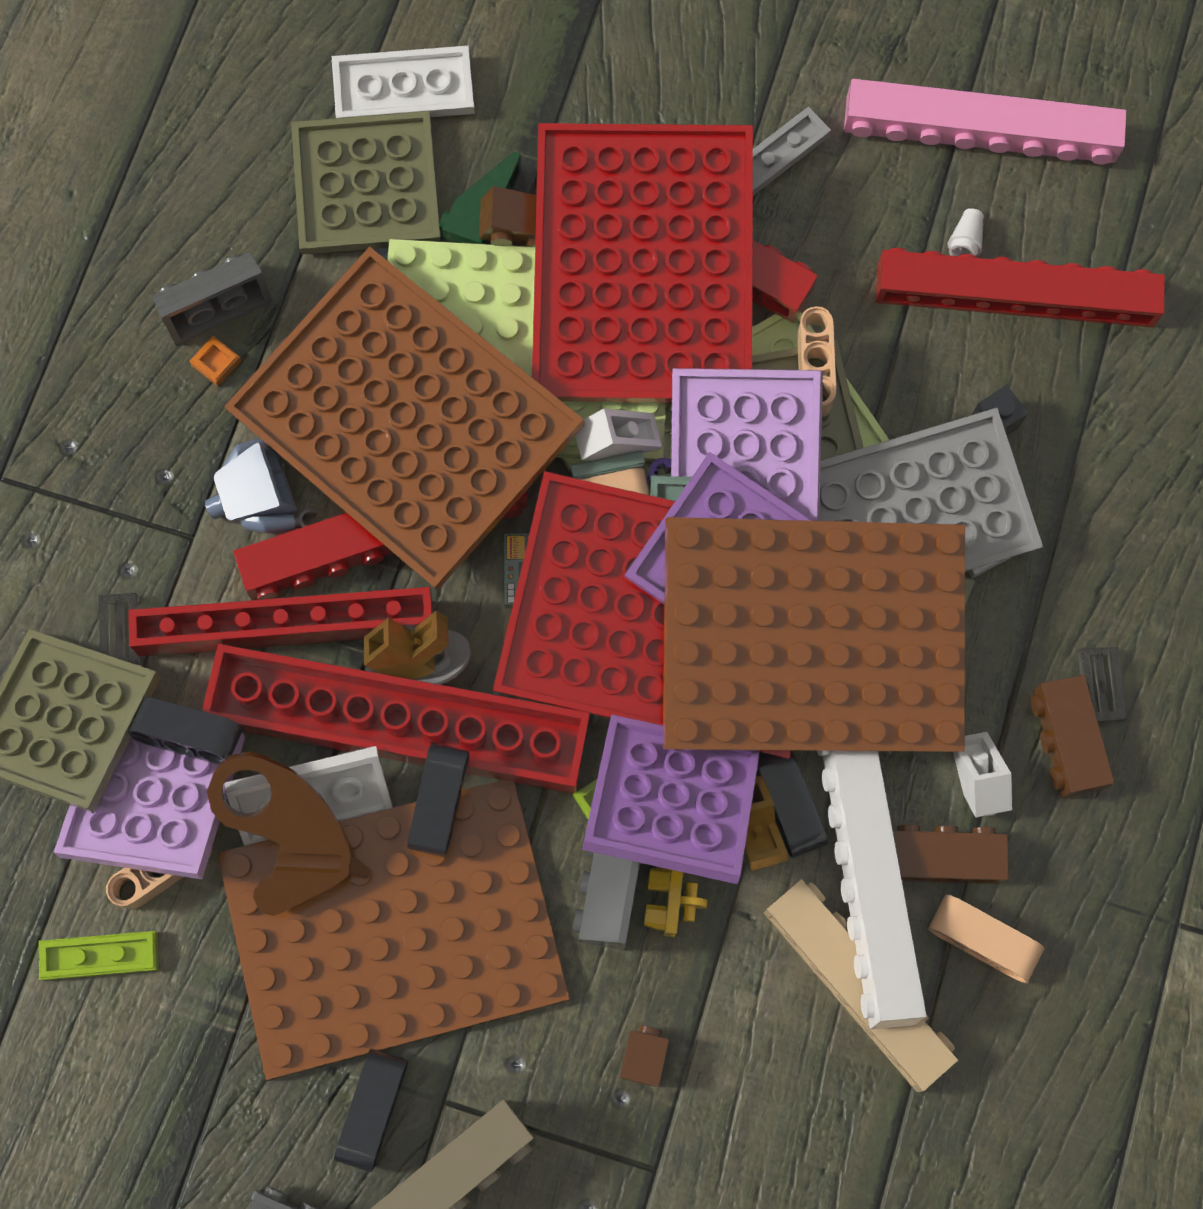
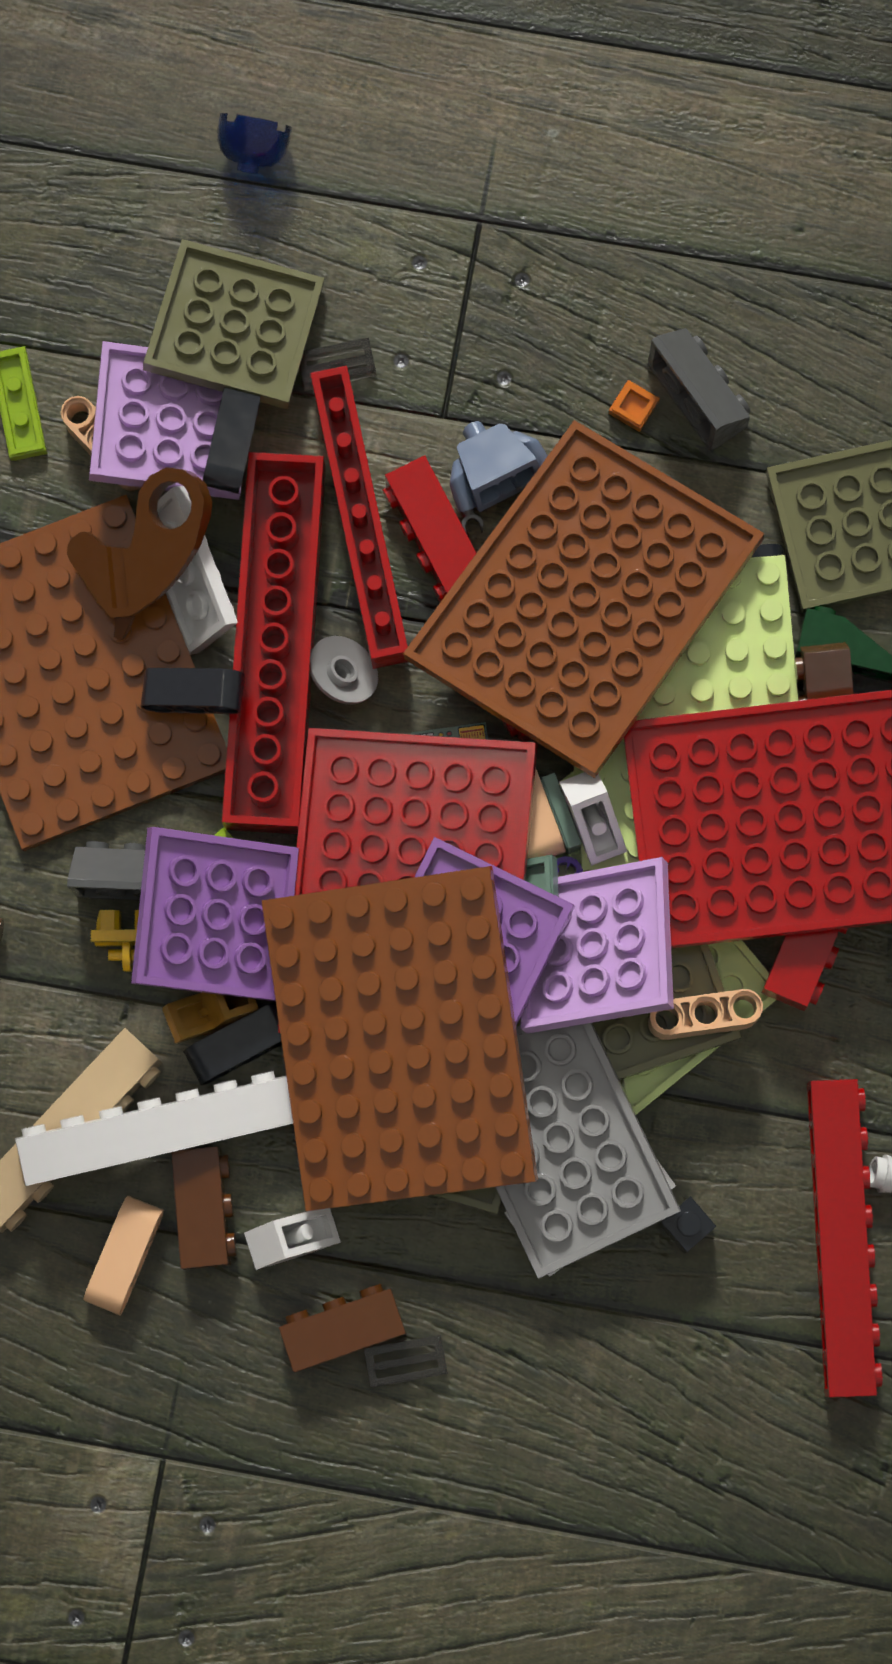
camera: 90 degrees right, 5 degrees up
pearl gold brick [364,611,449,680] -> none

